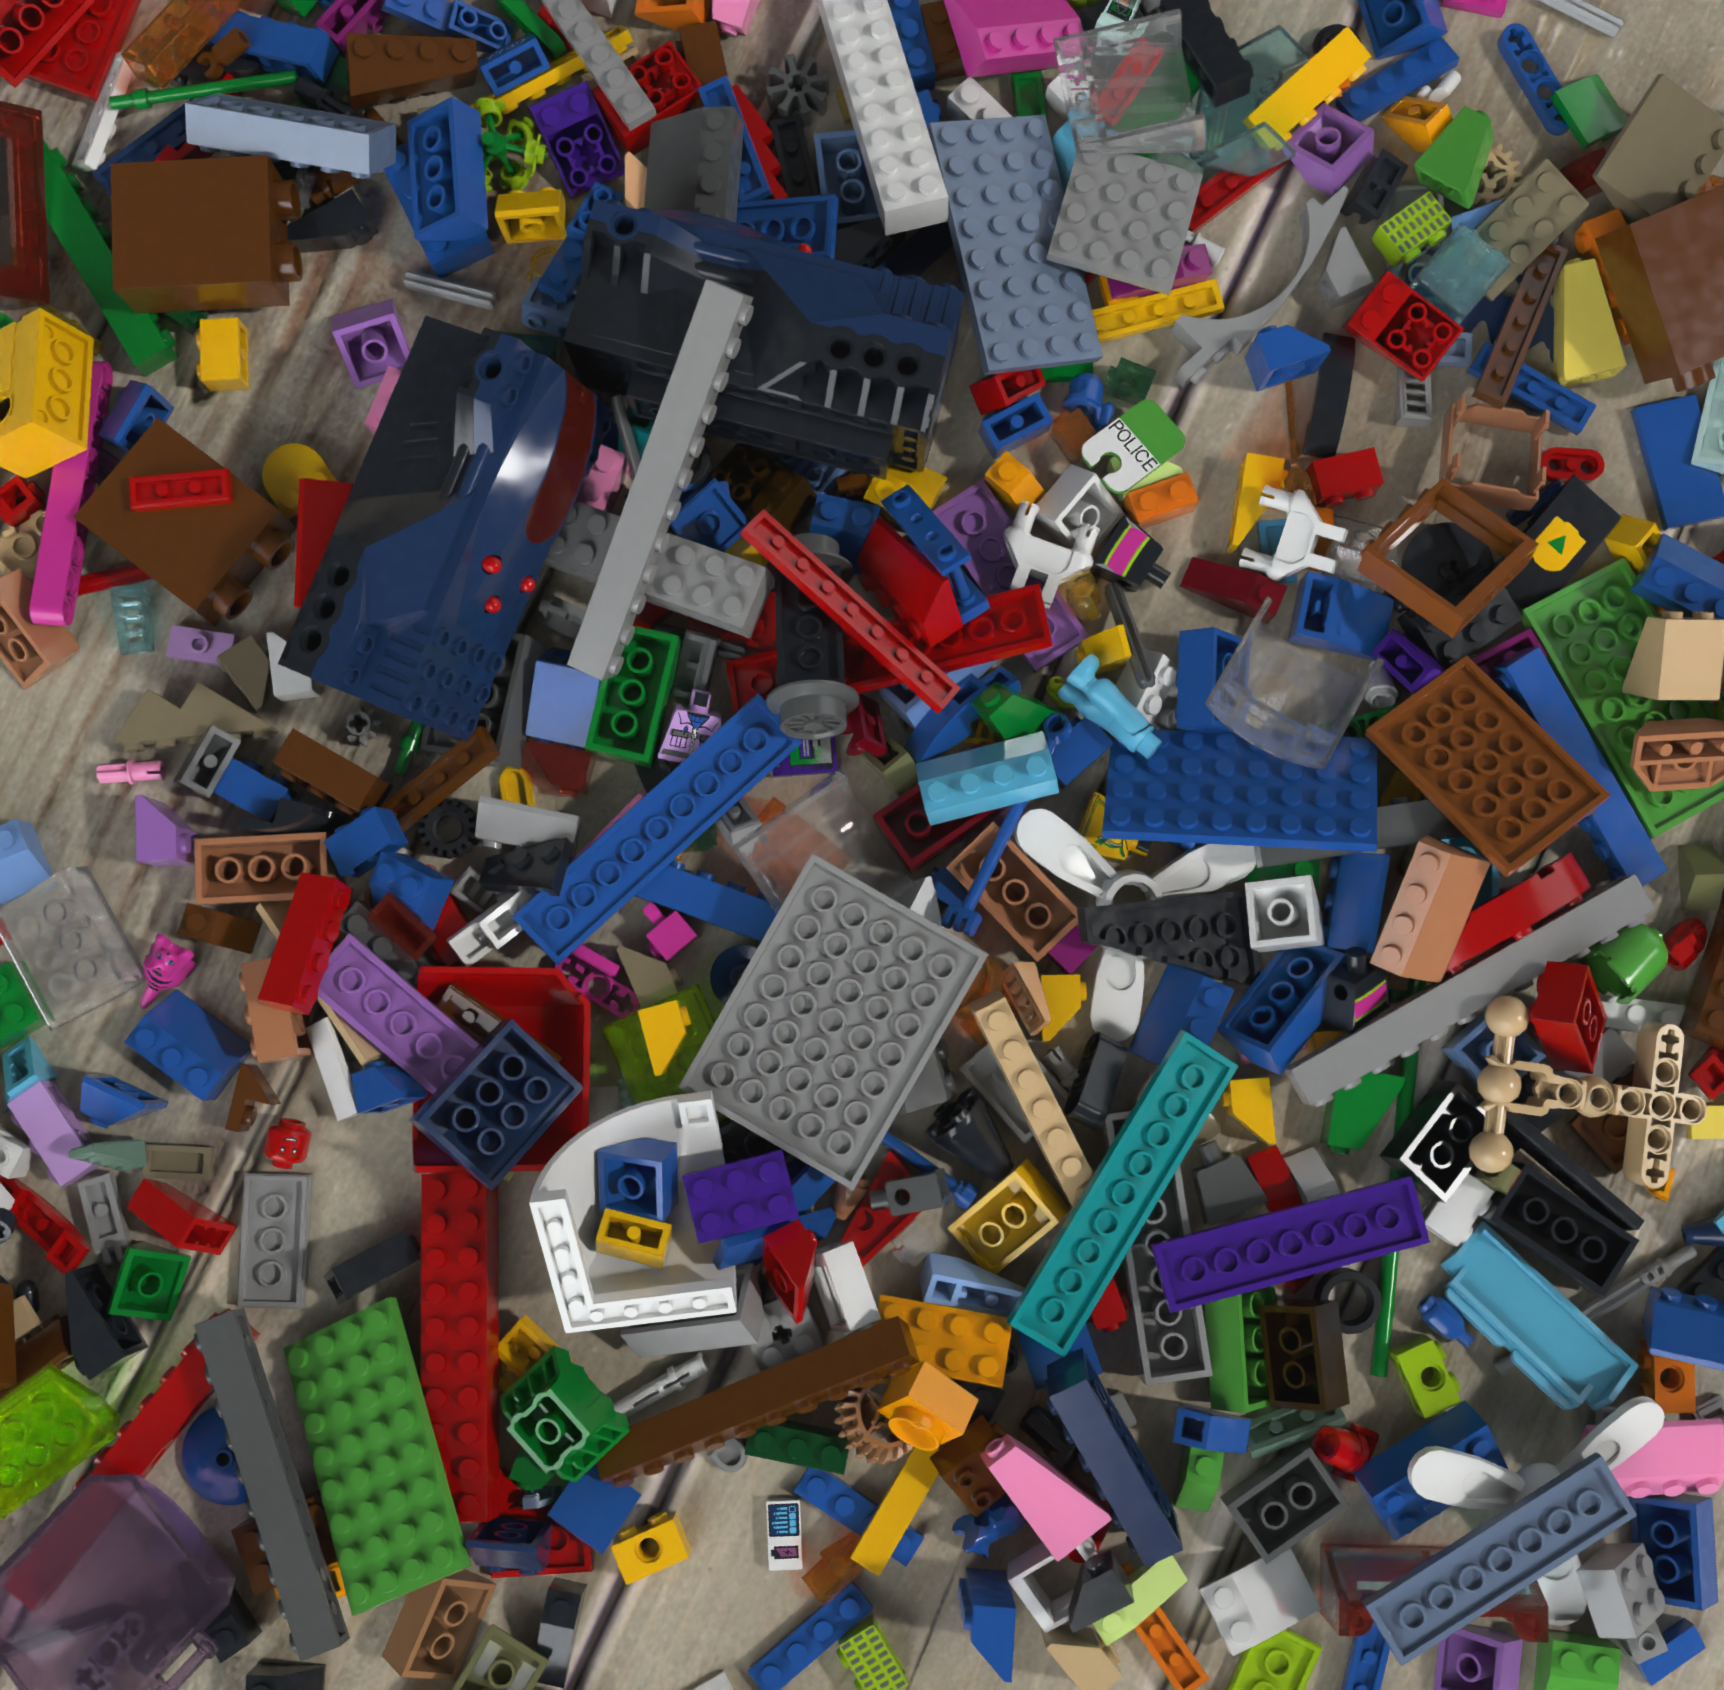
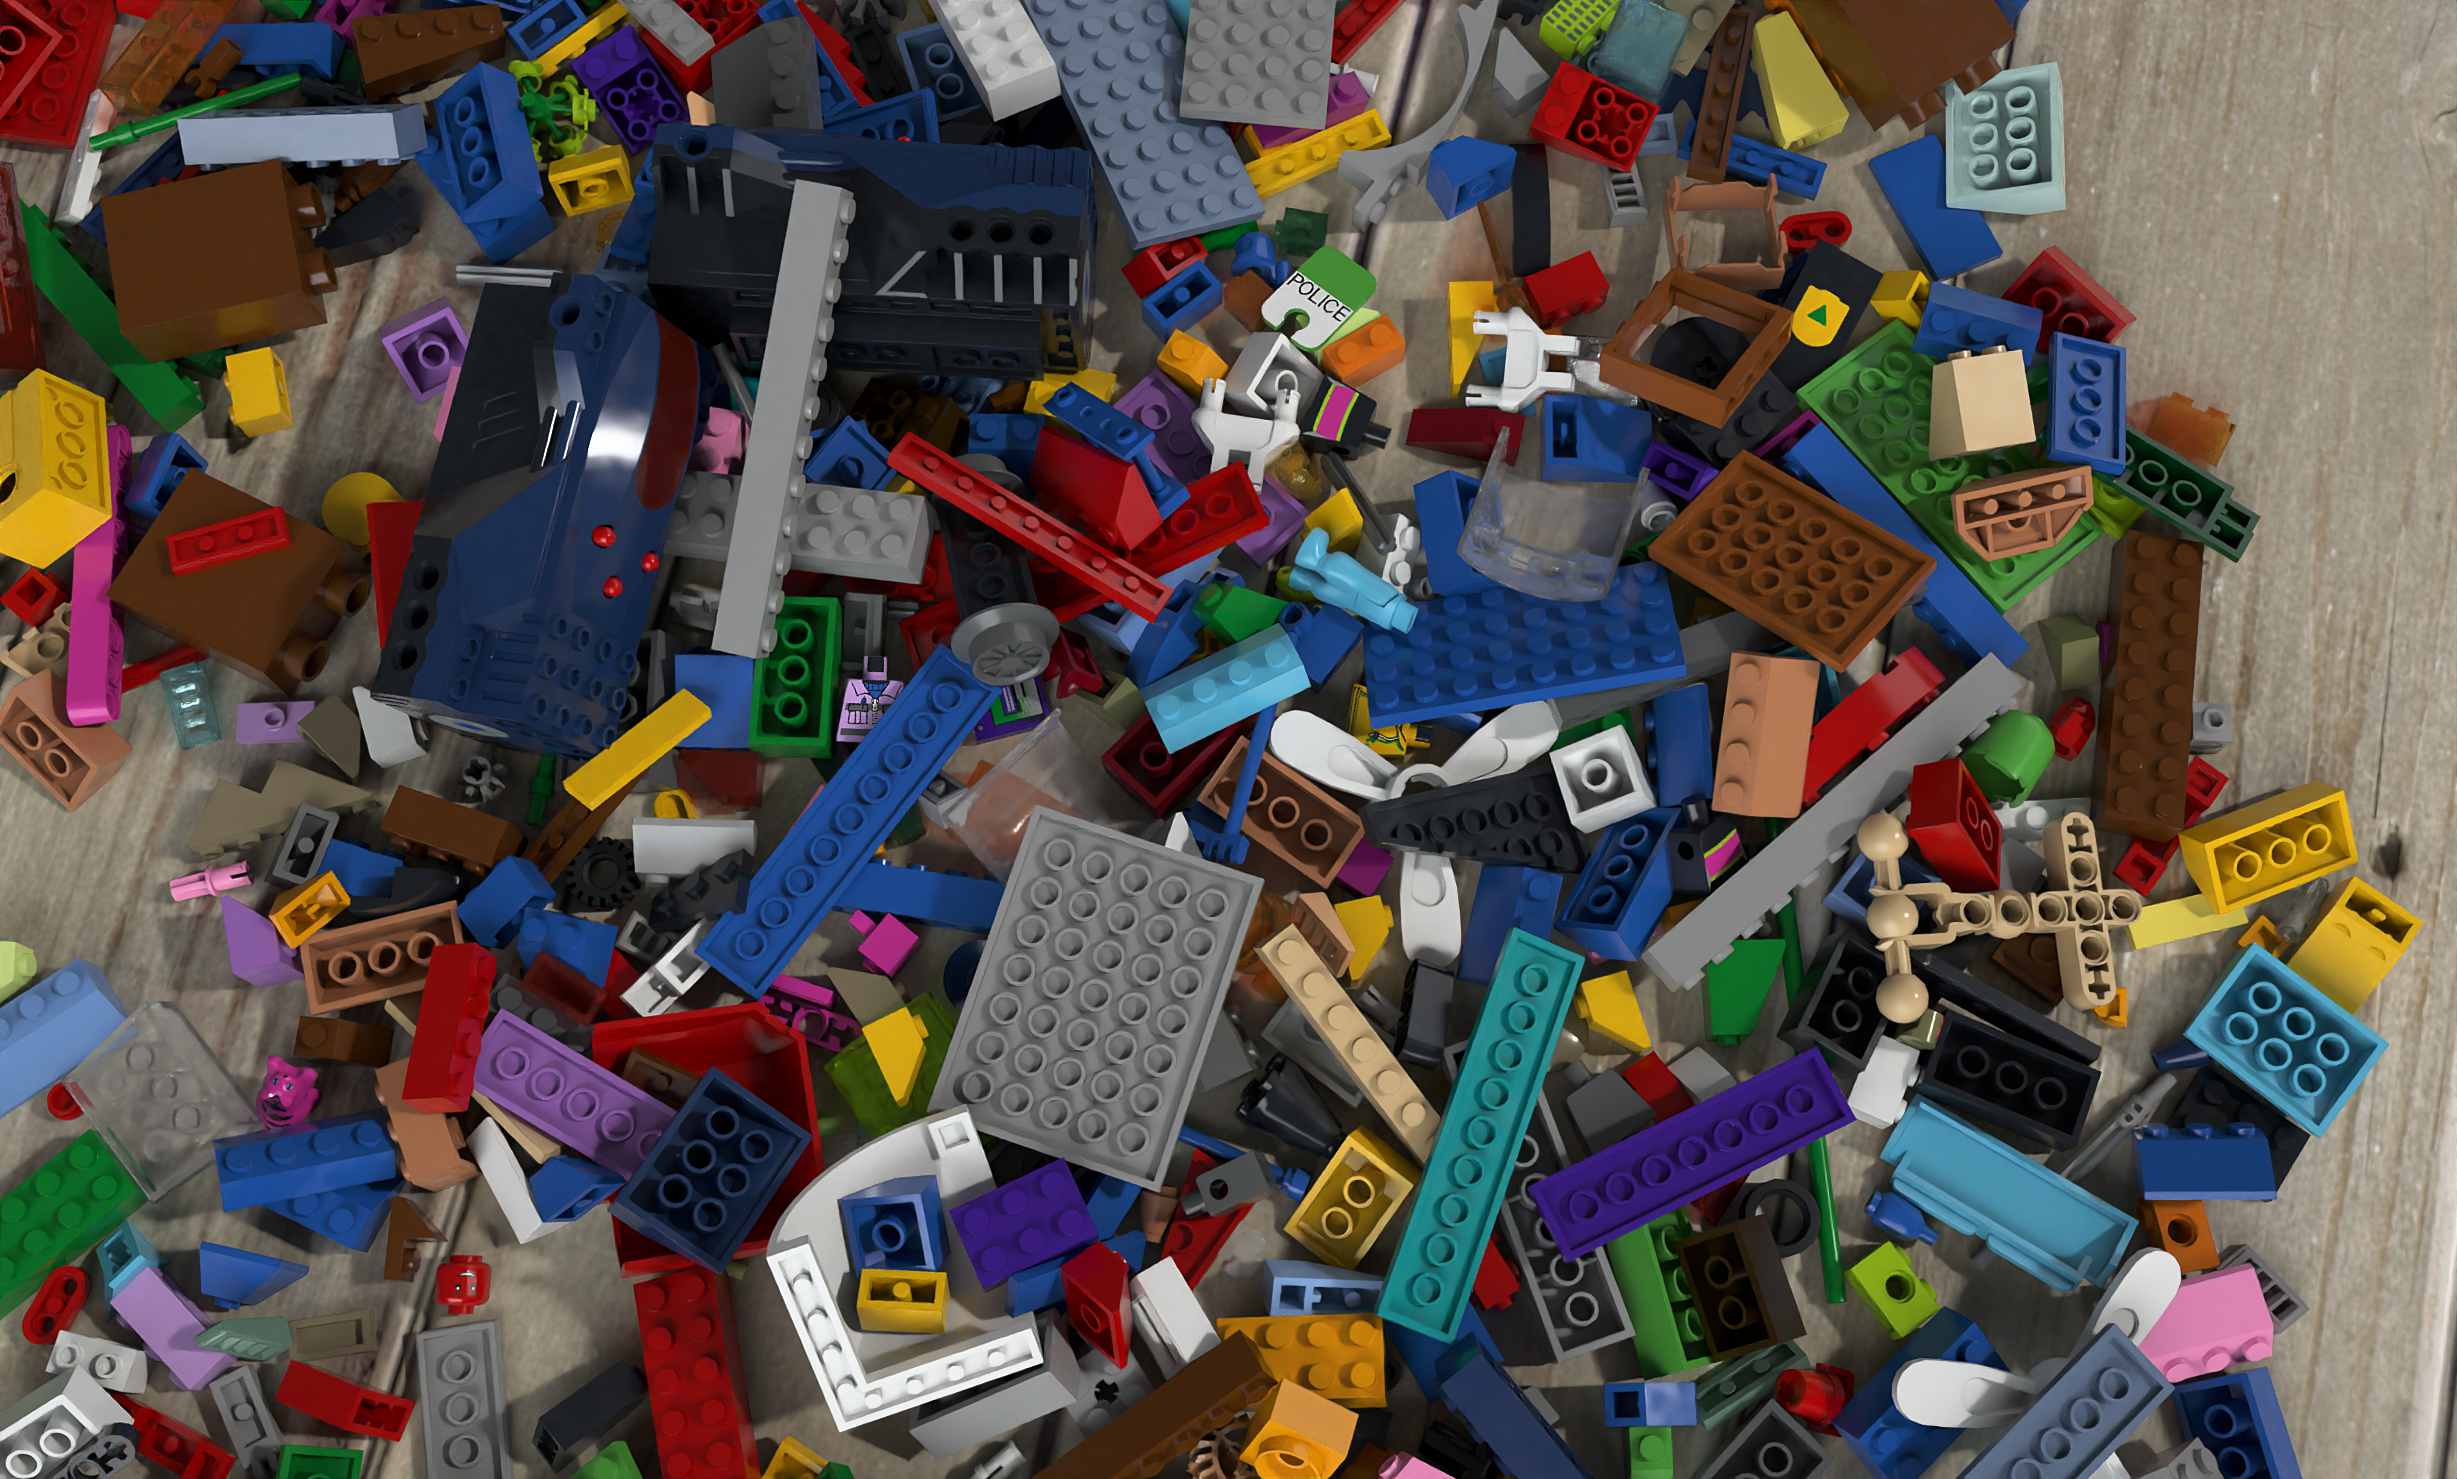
camera: 10 degrees left, 10 degrees down
none -> blue slope [212,1108,396,1212]
none -> light orange slope [269,870,351,949]
none -> yellow tile [563,688,712,811]

